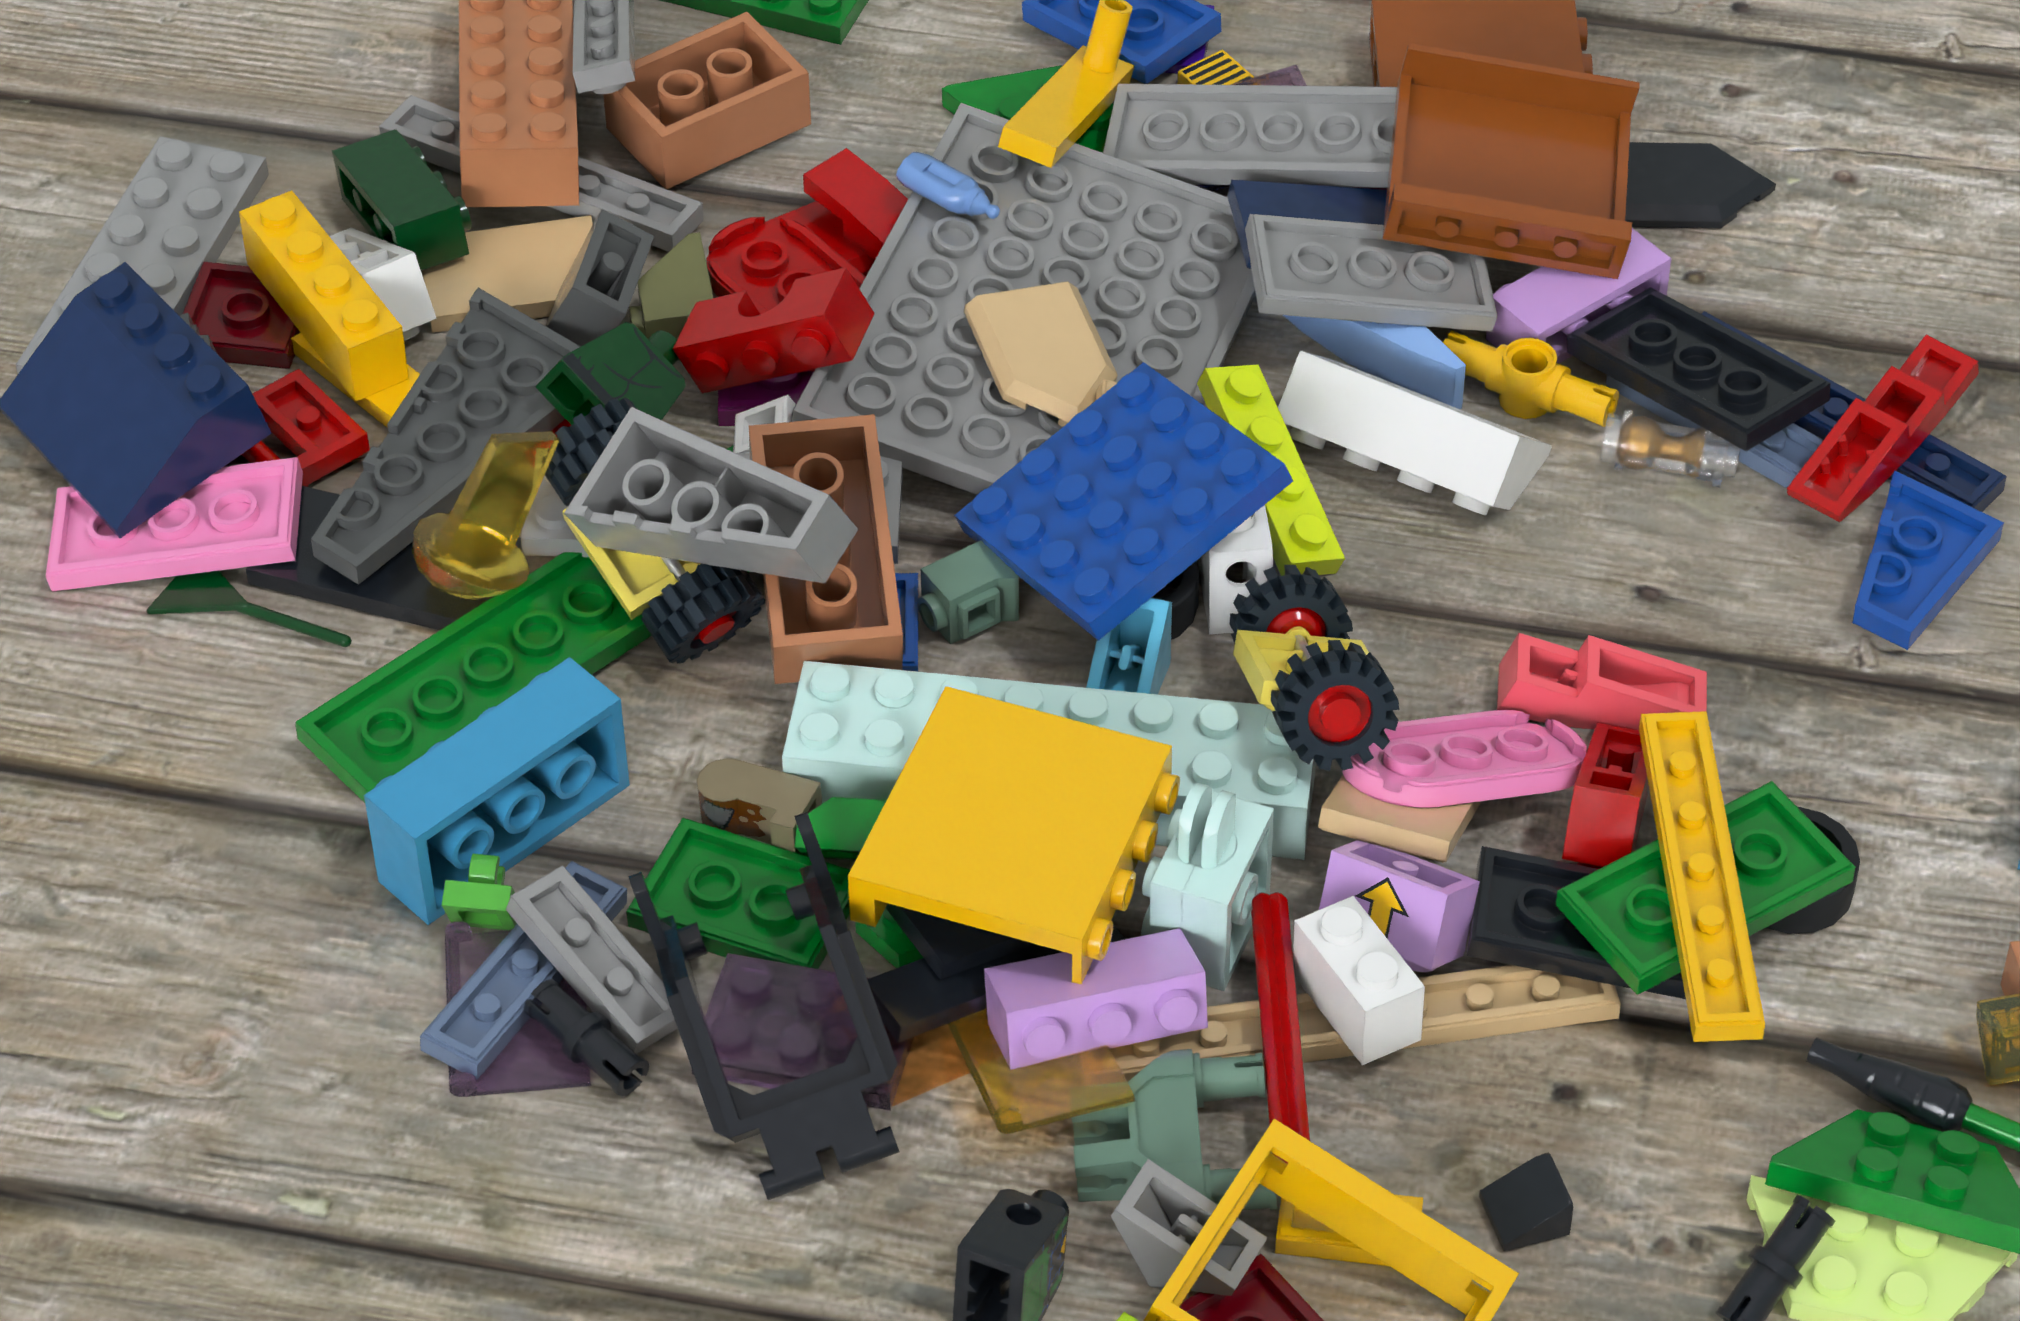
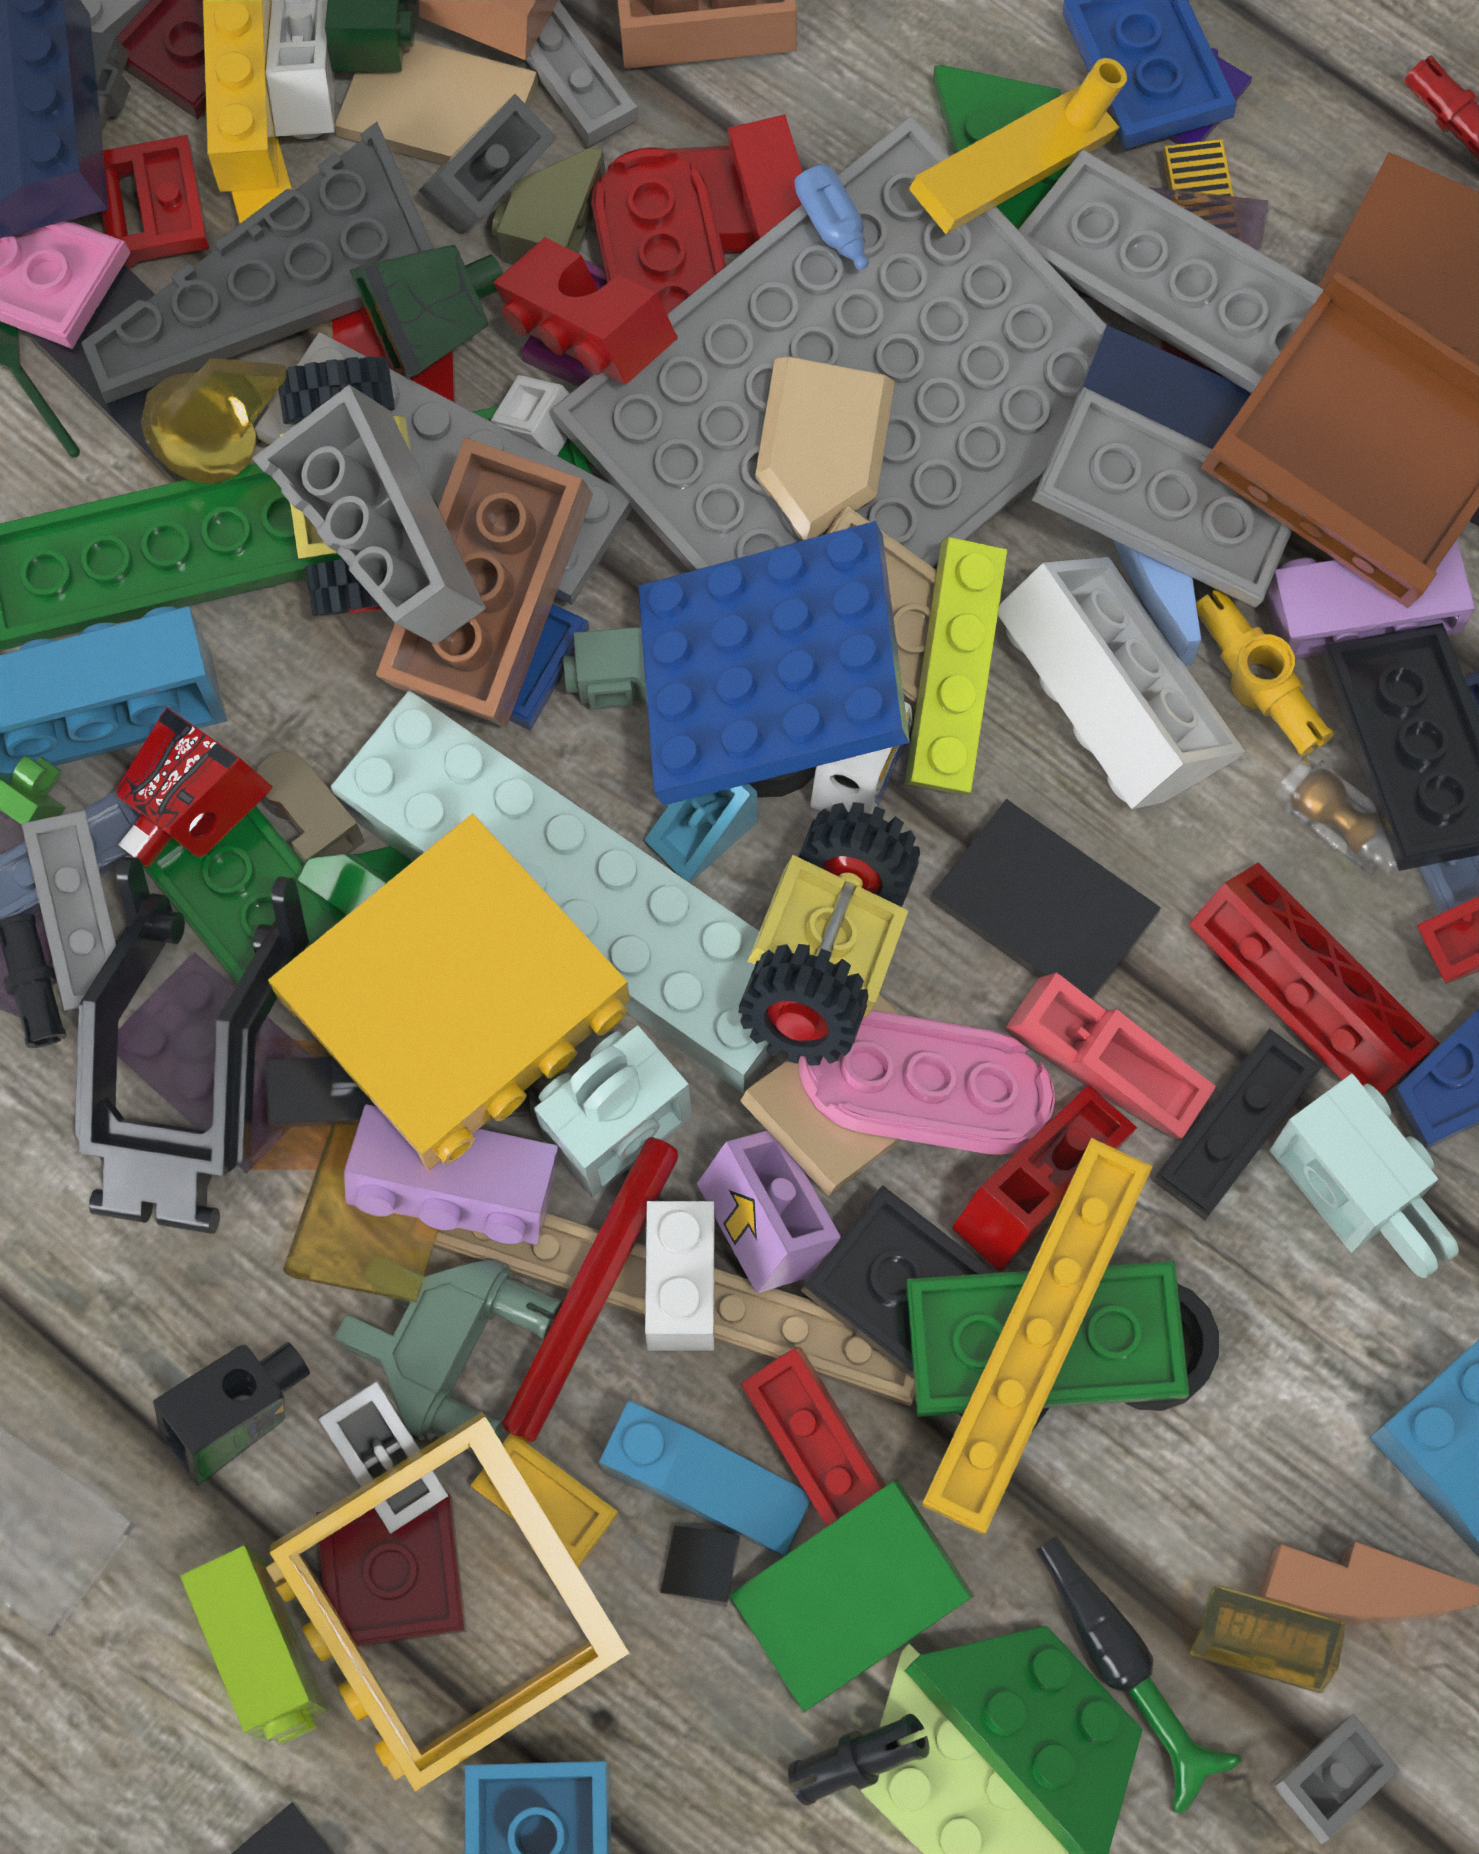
camera: 30 degrees right, 25 degrees up
none -> red torso [117,707,273,868]
none -> dark azure slope [599,1400,811,1557]
none -> green tile [729,1480,975,1712]
none -> red plate [740,1347,886,1527]
none -> black tile [931,799,1161,1000]
none -> black tile [1153,1028,1322,1221]
none -> red fence [1188,862,1440,1096]
none -> light aqua brick [1269,1073,1459,1278]

